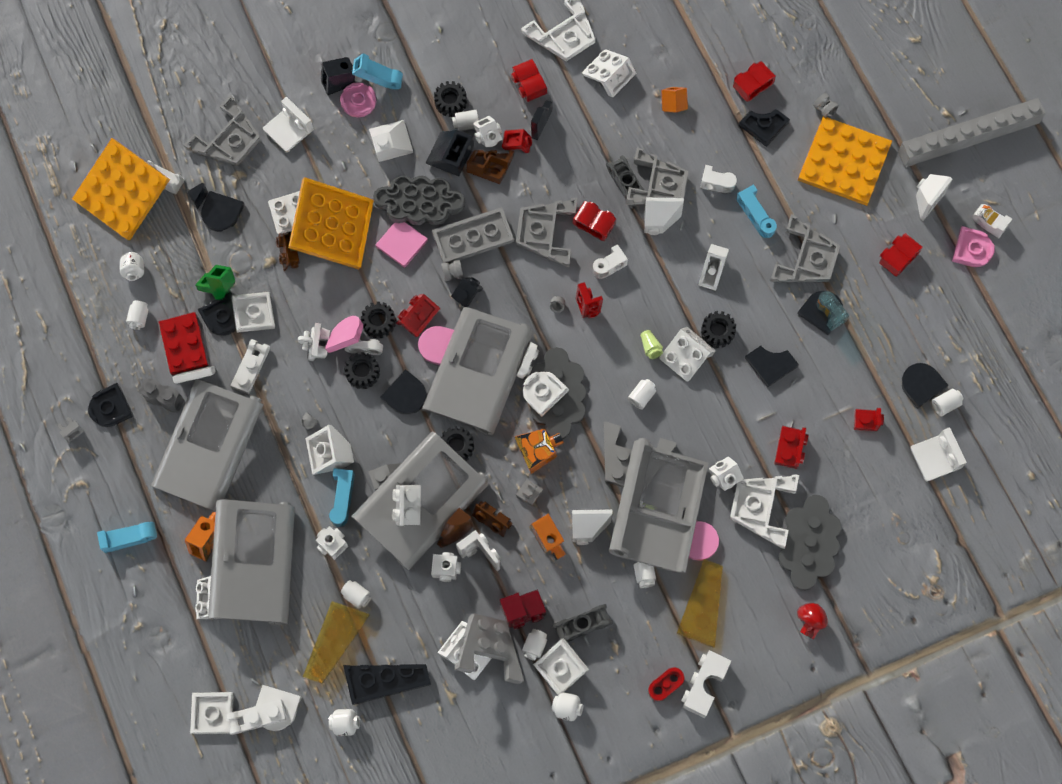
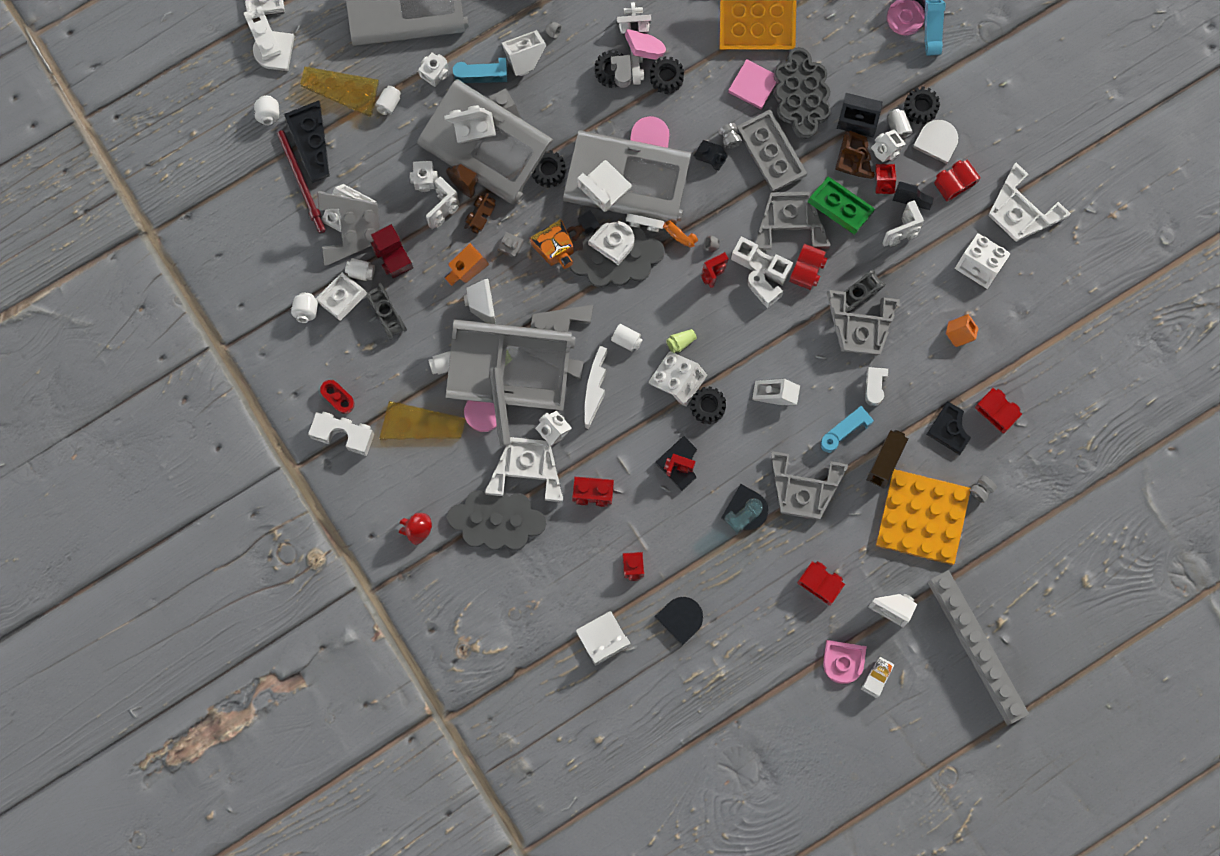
camera: 80 degrees right, 5 degrees up
white slope [369,120,413,162] -> none
black tile [380,369,426,414] -> none
red bracket [396,294,440,337] -> none
white slope [644,197,684,235] -> none
white brick [932,389,963,416] -> none
none -> dark red bar [277,130,326,233]
none -> light grey axle [490,368,511,446]
none -> black piece [567,210,601,241]
none -> white bracket [577,160,632,212]
none -> white slope [585,346,607,429]
none -> light grey leg [611,55,631,88]
none -> orange arm [663,220,698,248]
none -> red bracket [664,454,696,476]
none -> white arch [731,236,793,286]
none -> green plate [808,176,875,235]
none -> dark brown brick [866,430,909,489]
none -> white bracket [883,200,924,247]
none -> white tile [913,120,958,164]

